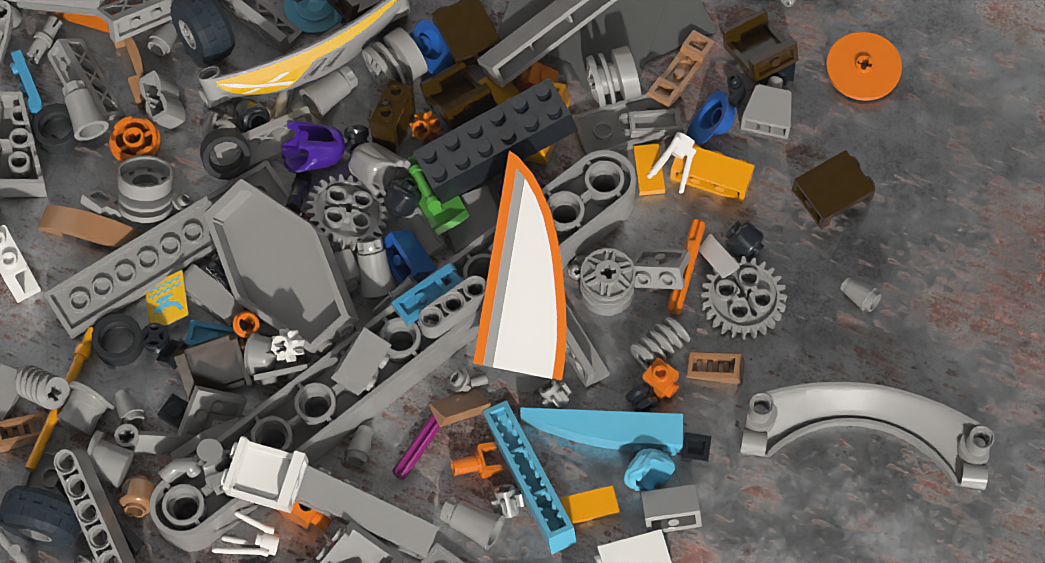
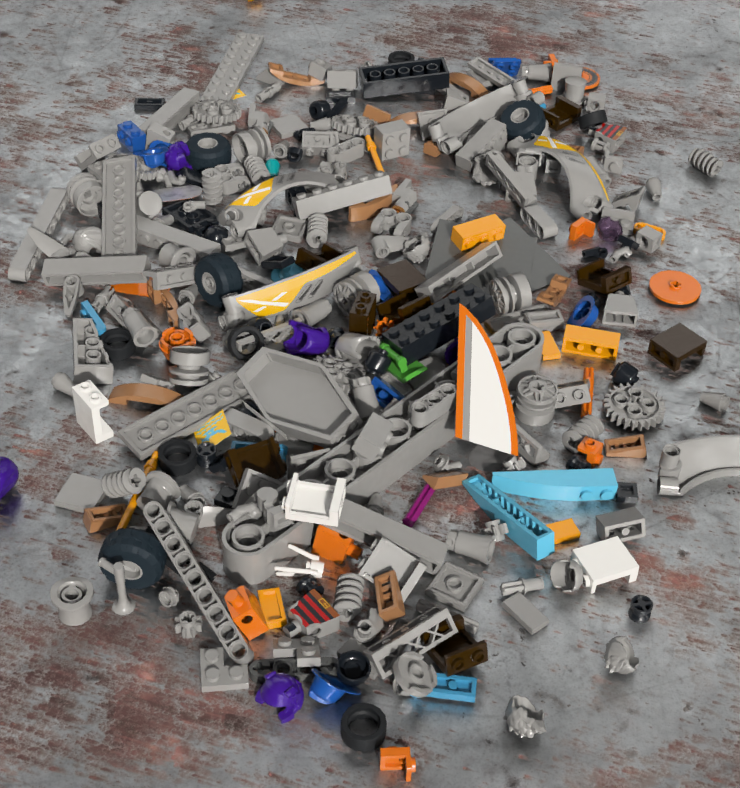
camera: 10 degrees left, 25 degrees down
medium nougat head [119,475,156,518] -> none
orange cone [233,311,260,338] -> none
light grey piece [244,332,278,376] -> none
white gear [271,328,305,362] -> none
dark azure plate [391,263,465,326] -> none
orange piece [450,442,504,479] -> none
medium azure hair [624,448,676,491] -> none
white plant [647,132,697,193] -> none
white sticker [699,234,740,278] -> none

